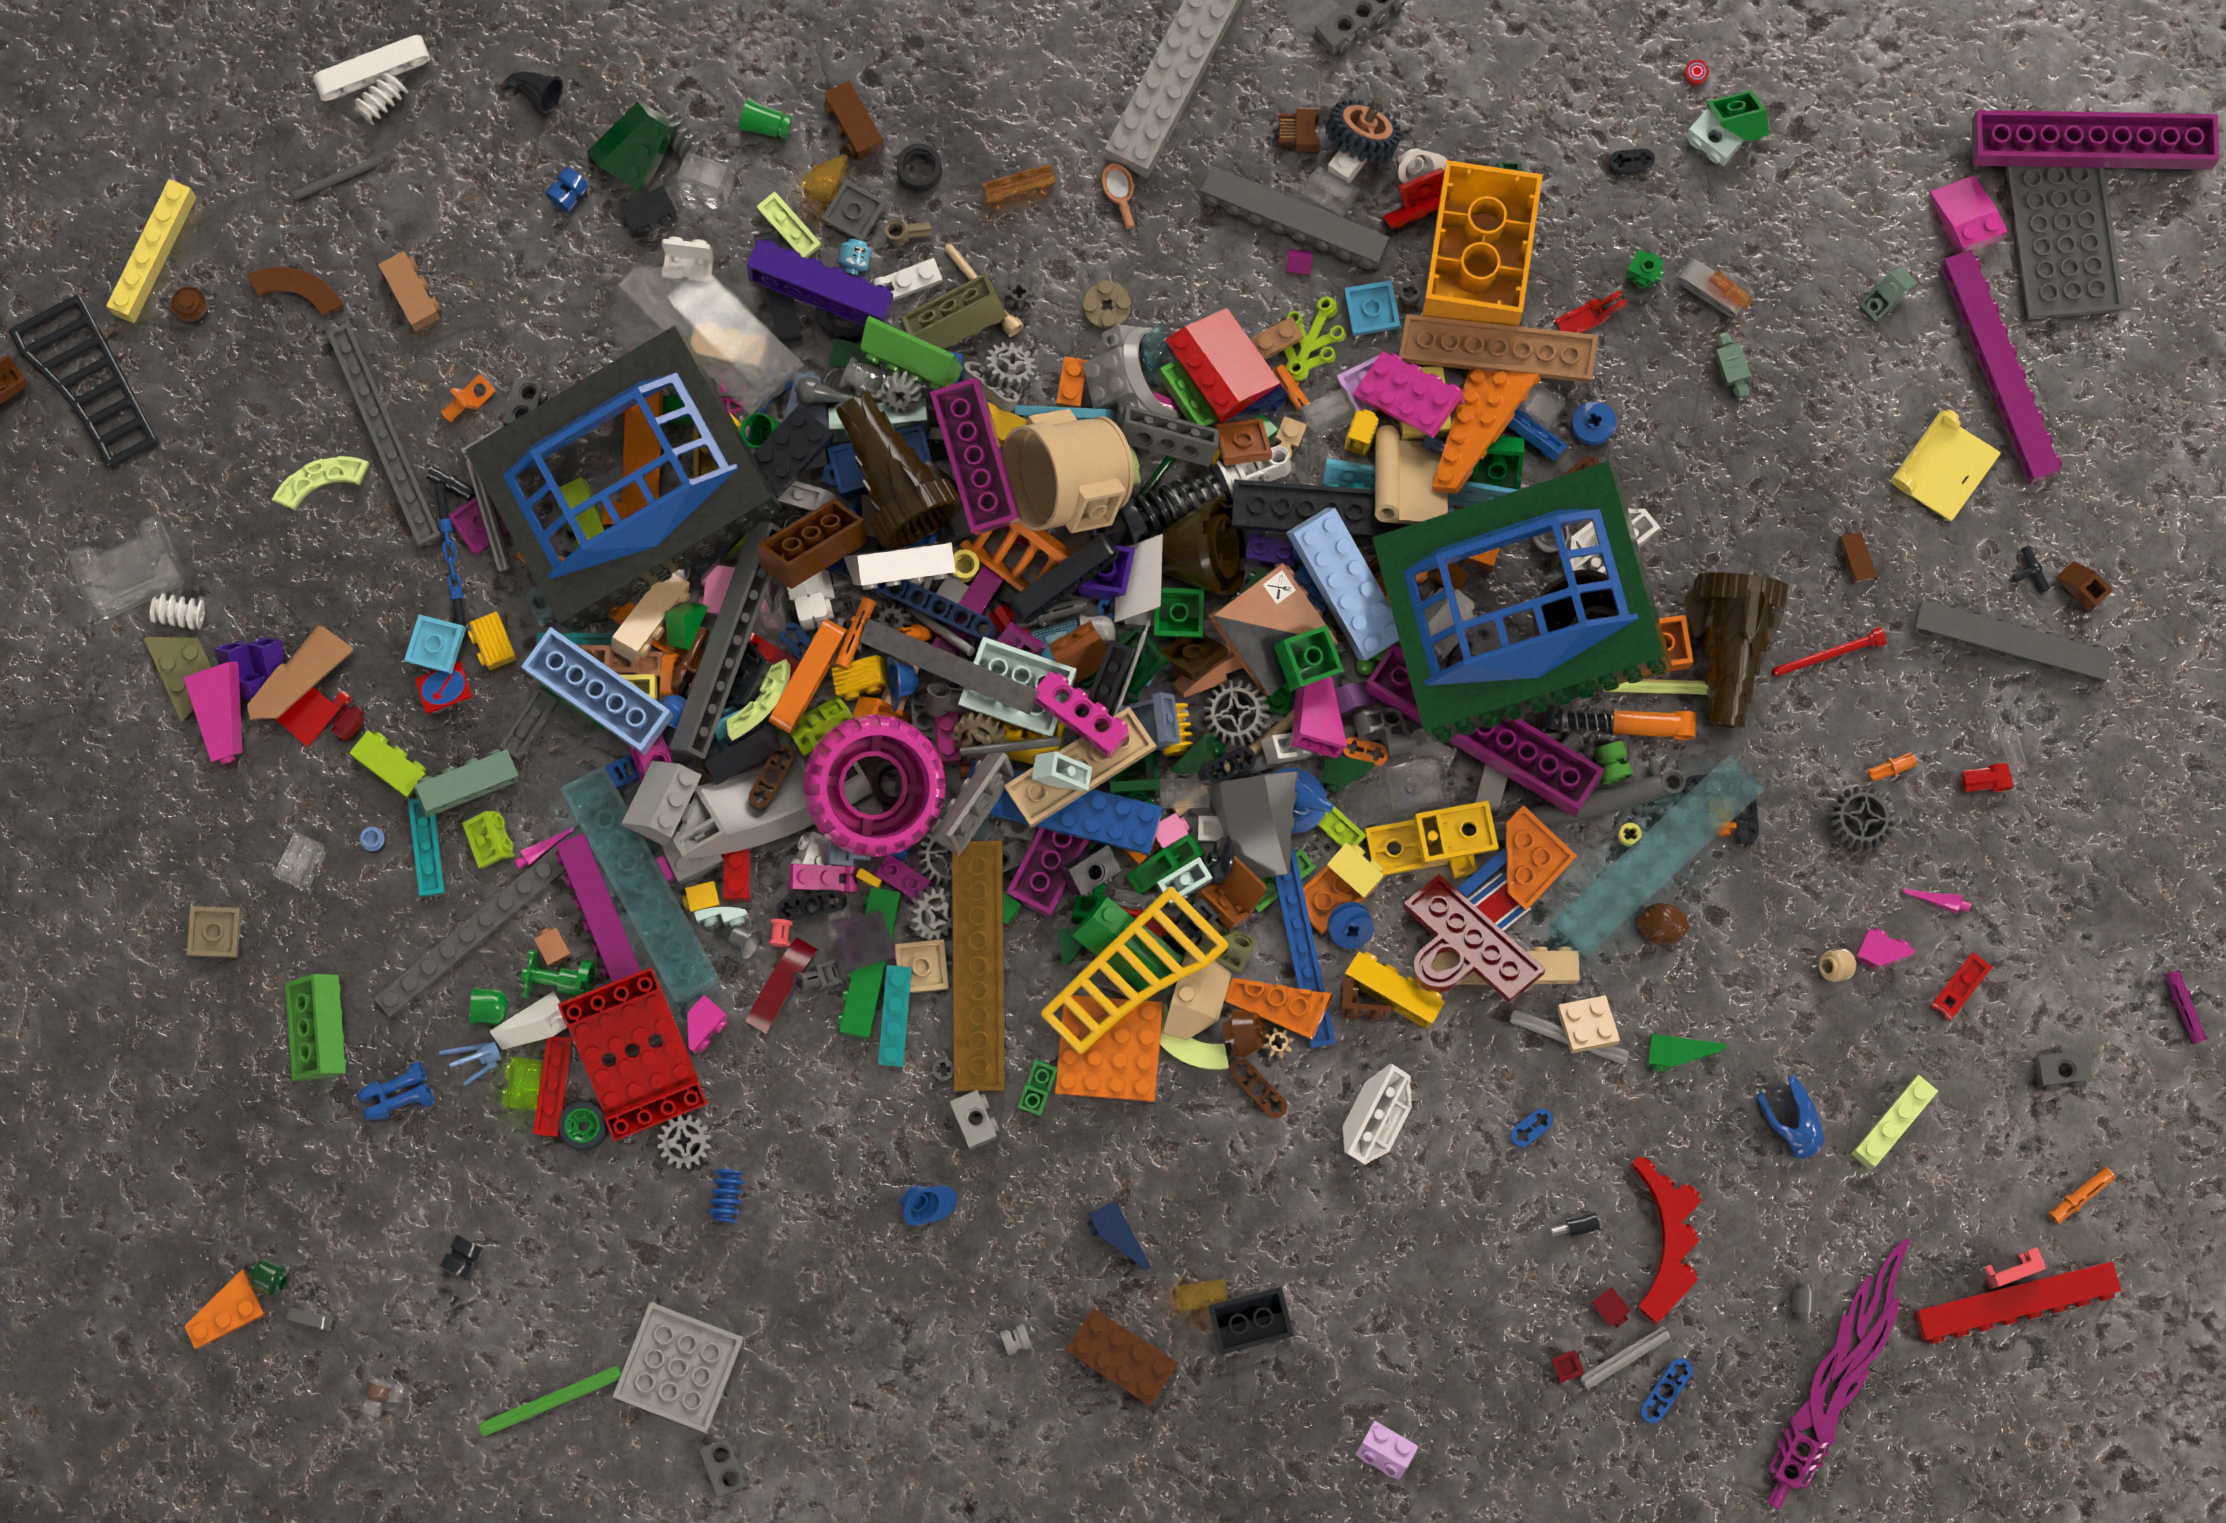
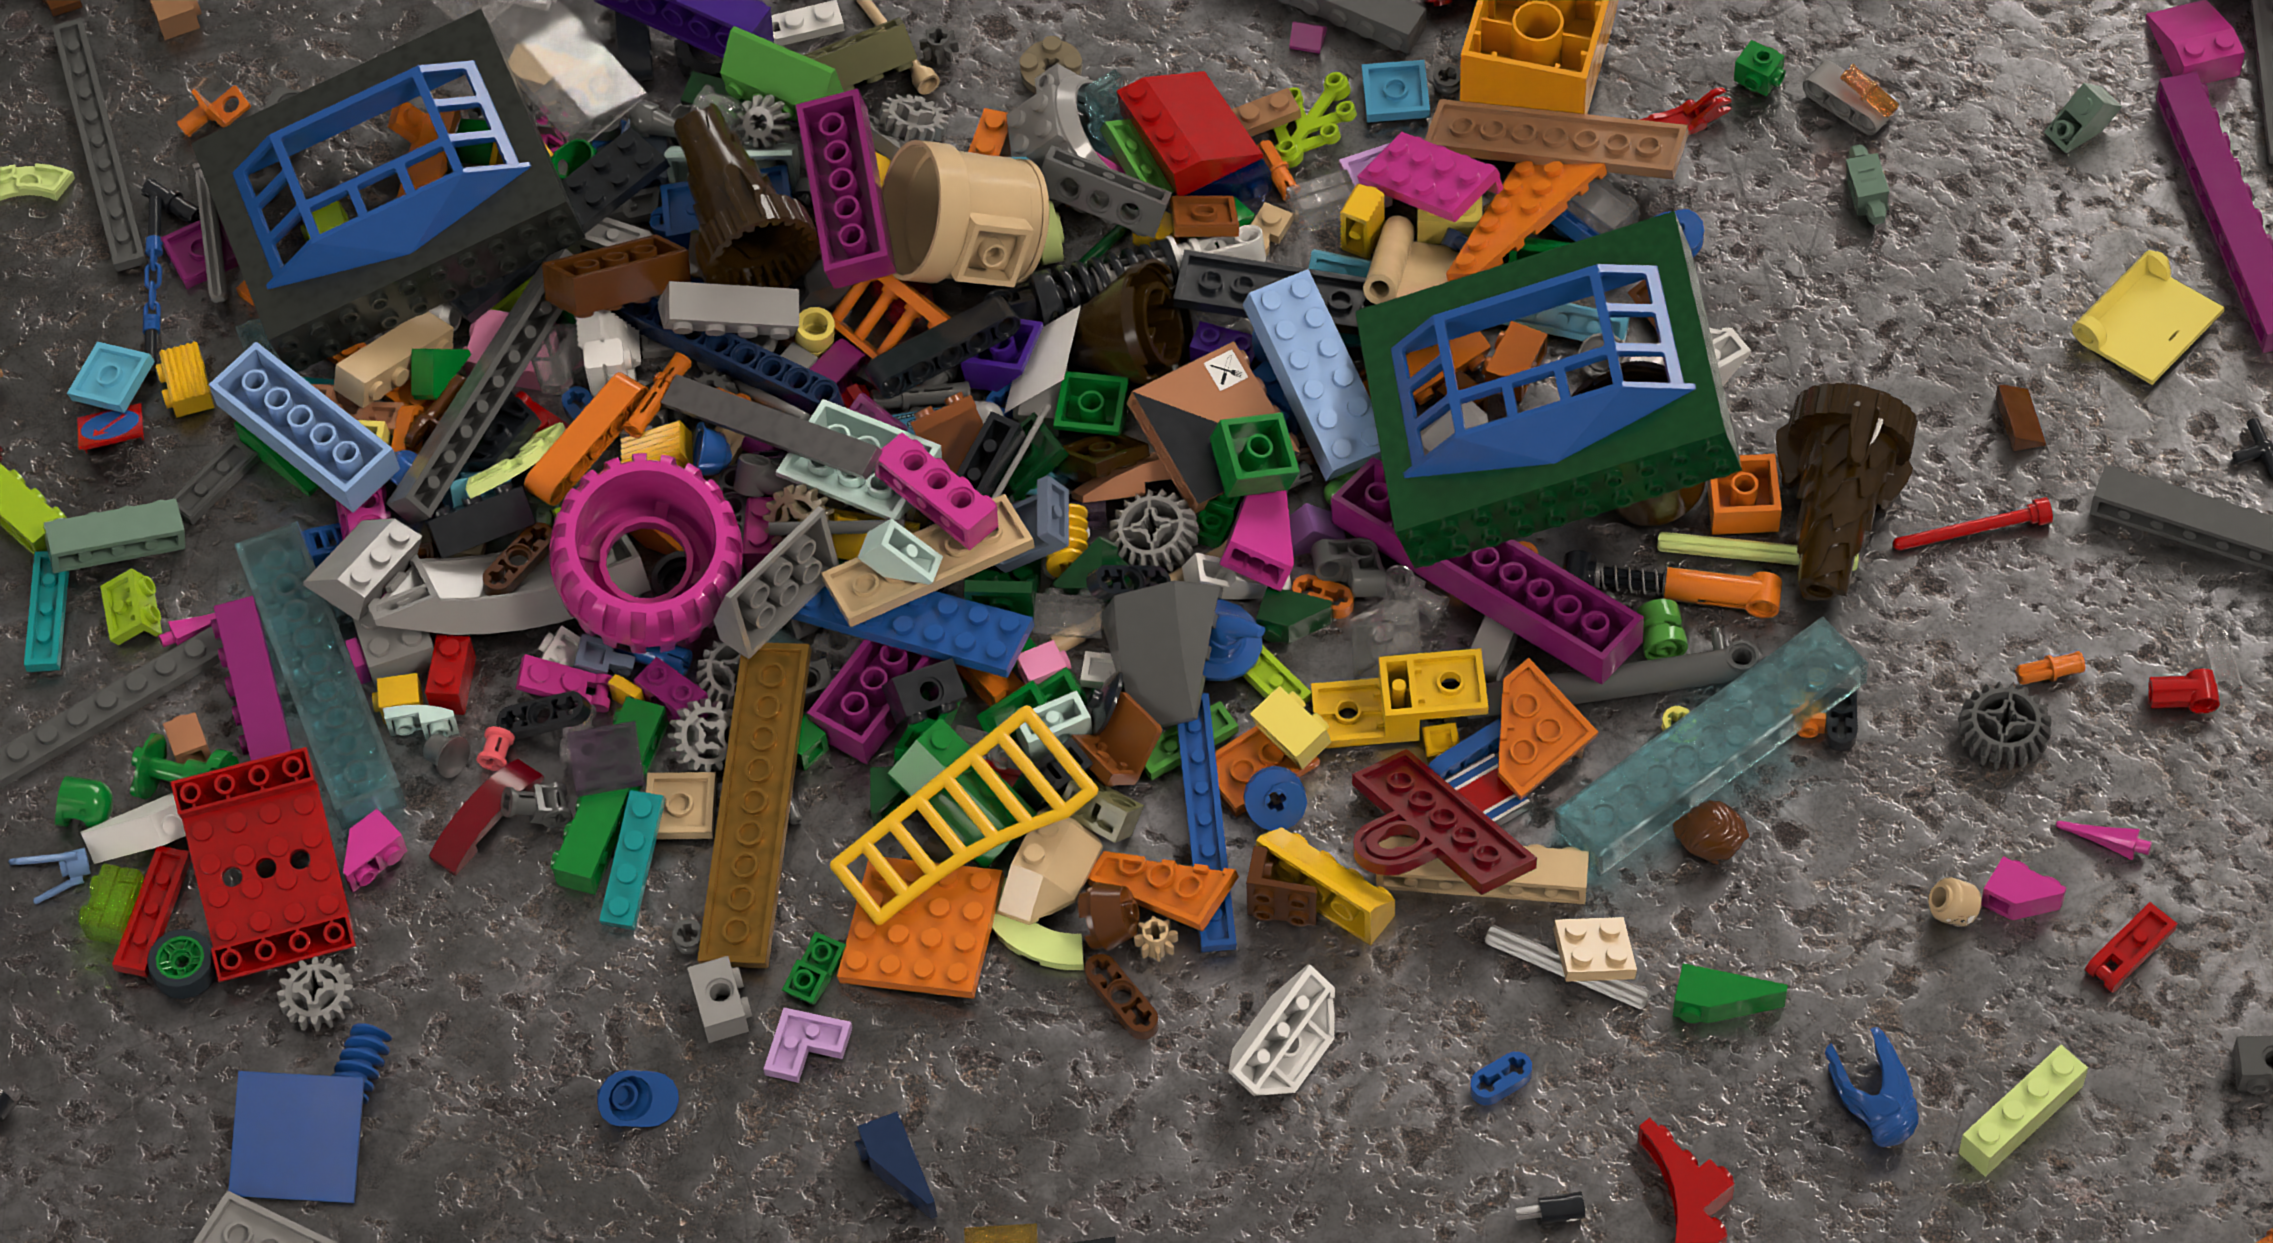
camera: 10 degrees right, 20 degrees down
none -> blue piece [228,1071,365,1203]
none -> lavender plate [763,1008,852,1083]

